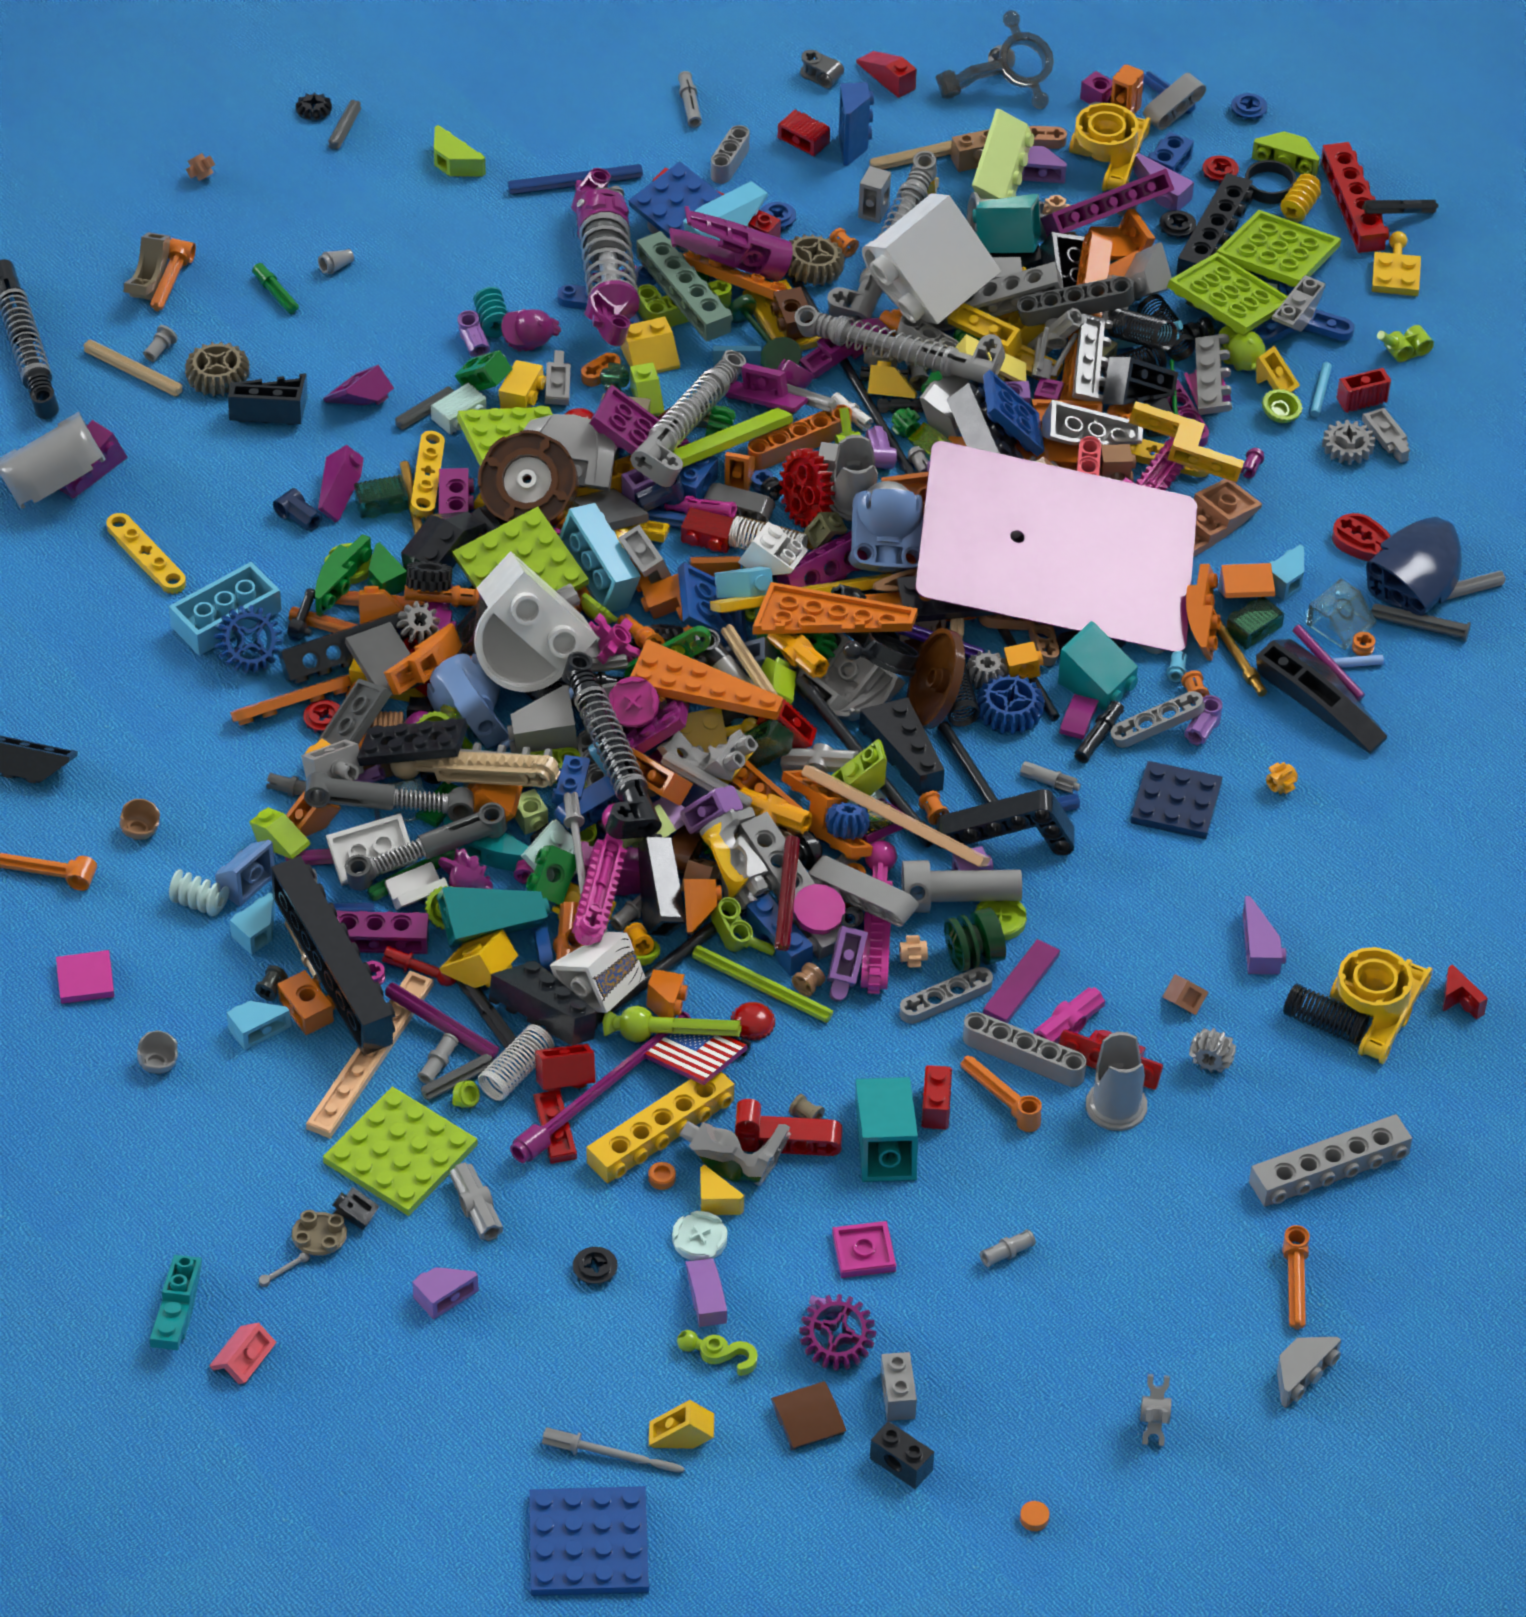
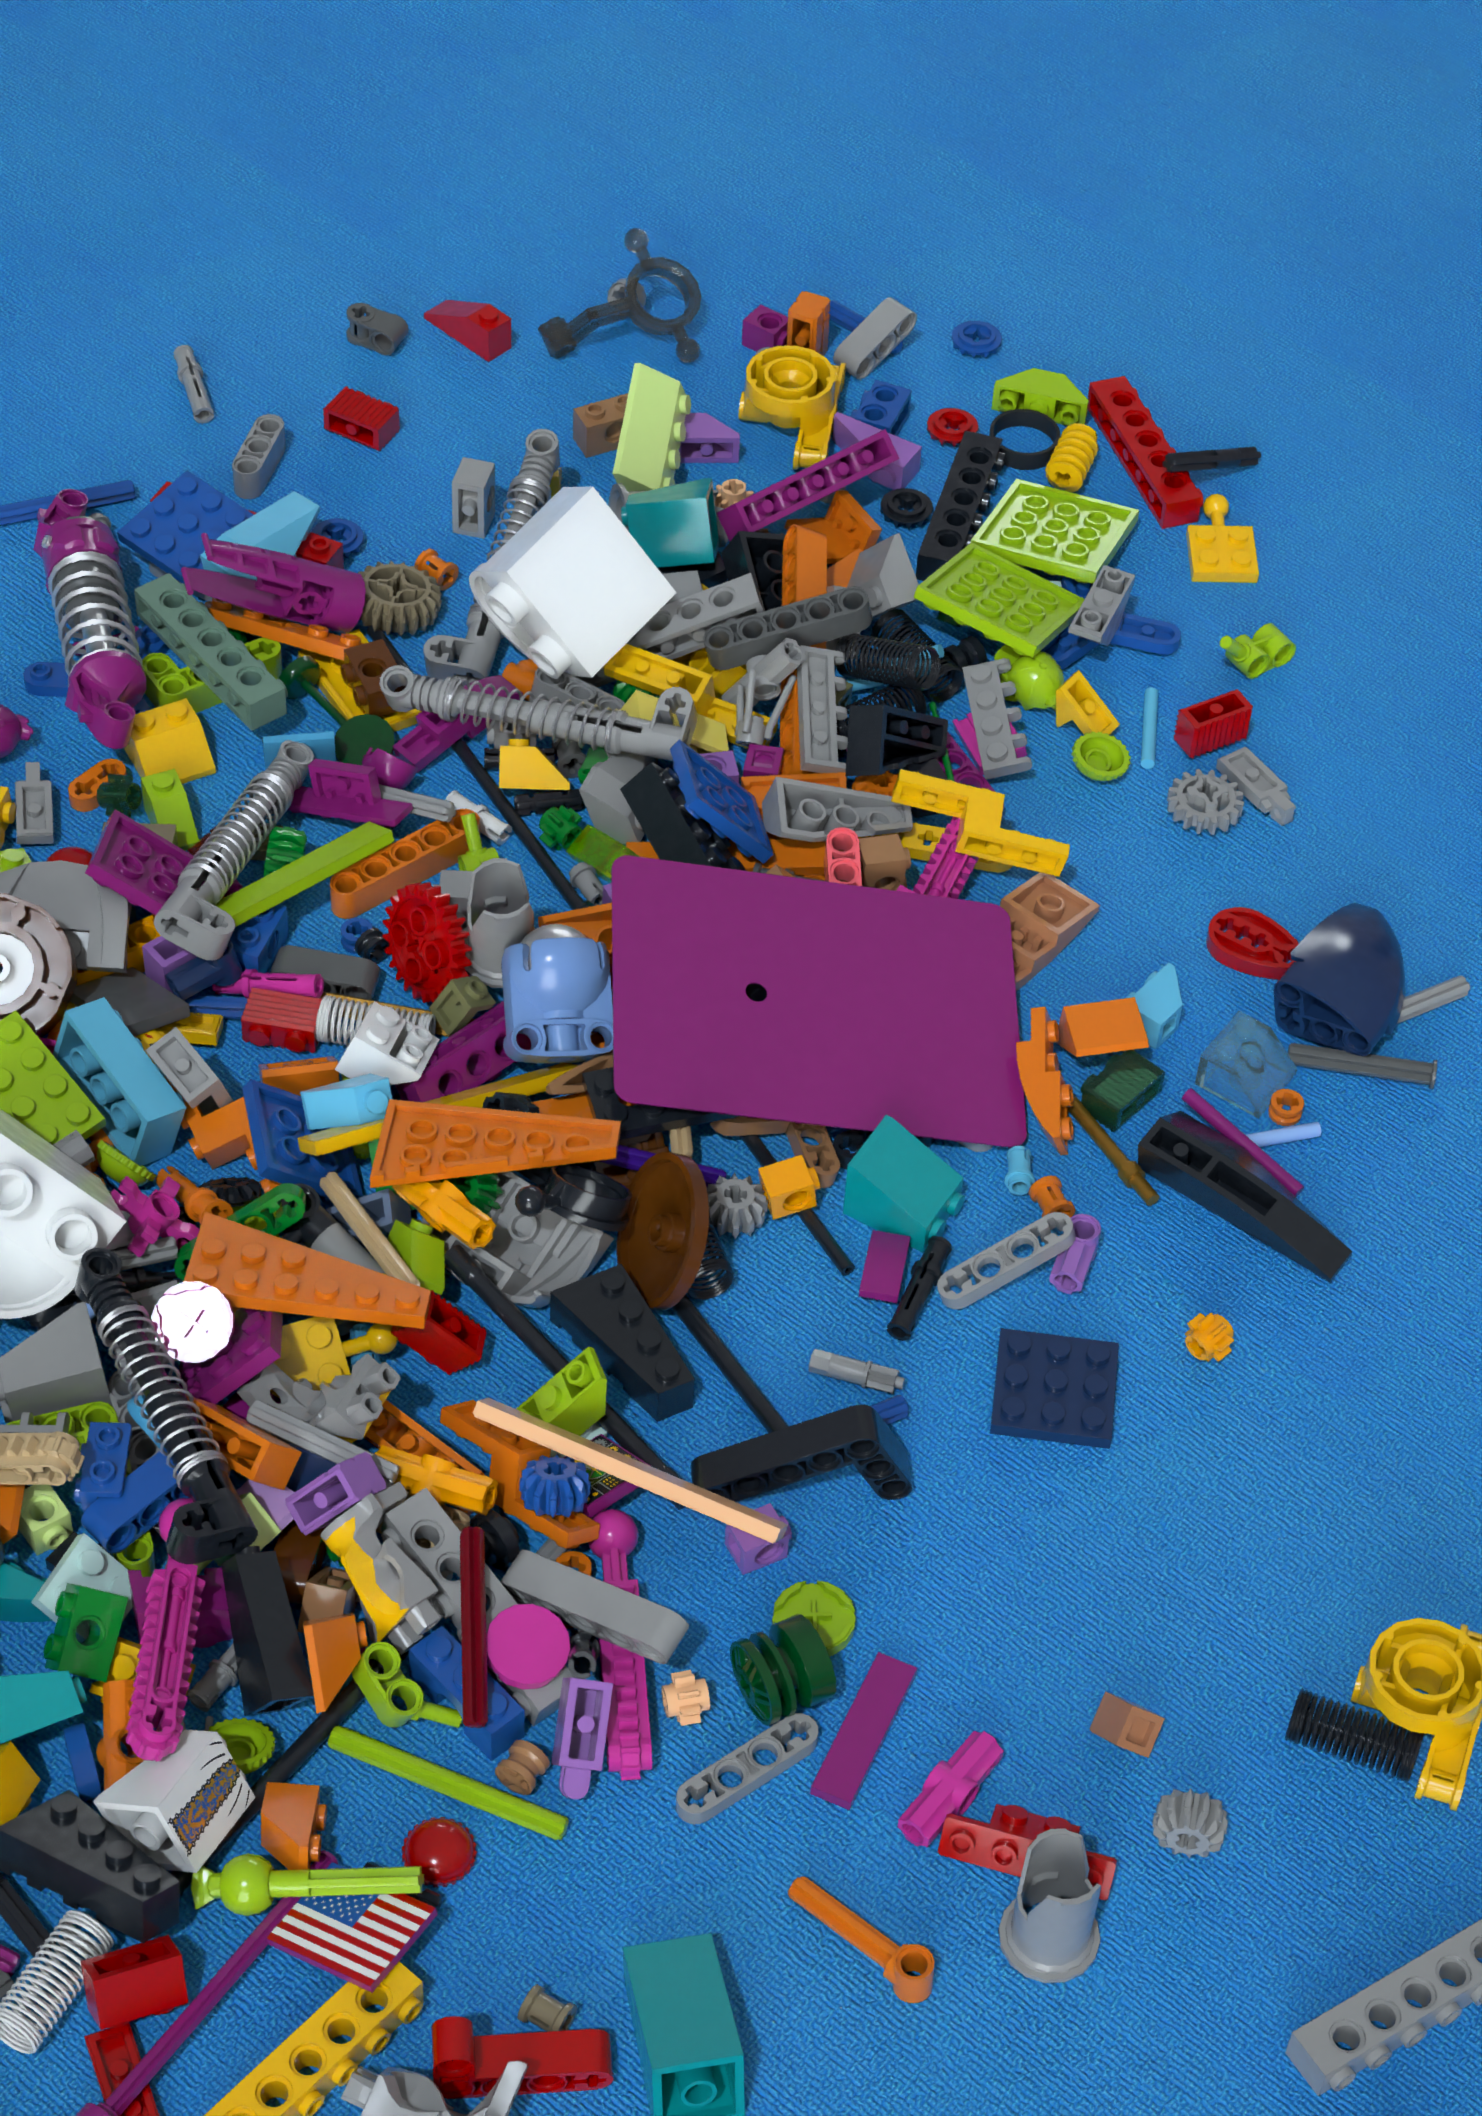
camera: 10 degrees left, 0 degrees up
dark pink bush [514,859,534,884] -> none
light grey piece [564,792,585,897] -> none
light orange bush [623,922,654,956] -> none
orange slope [725,452,755,491] -> none
clear green brick [744,719,794,769] -> none
light grey piece [780,743,859,774] -> none
blue slope [838,82,874,166] -> none
medium lavender piece [865,426,897,470] -> none
tan axle [869,140,952,170] -> none
light grey piece [901,860,1022,913] -> none
orange bush [918,791,949,825] -> none
red brick [921,1065,952,1130] -> none
light grey beam [963,1012,1086,1087] -> none
blue gear [977,673,1045,735] -> none
nougat beam [1029,126,1067,149] -> none
magenta pin [1241,448,1265,478] -> none
medium lavender slope [1243,896,1286,974] -> none

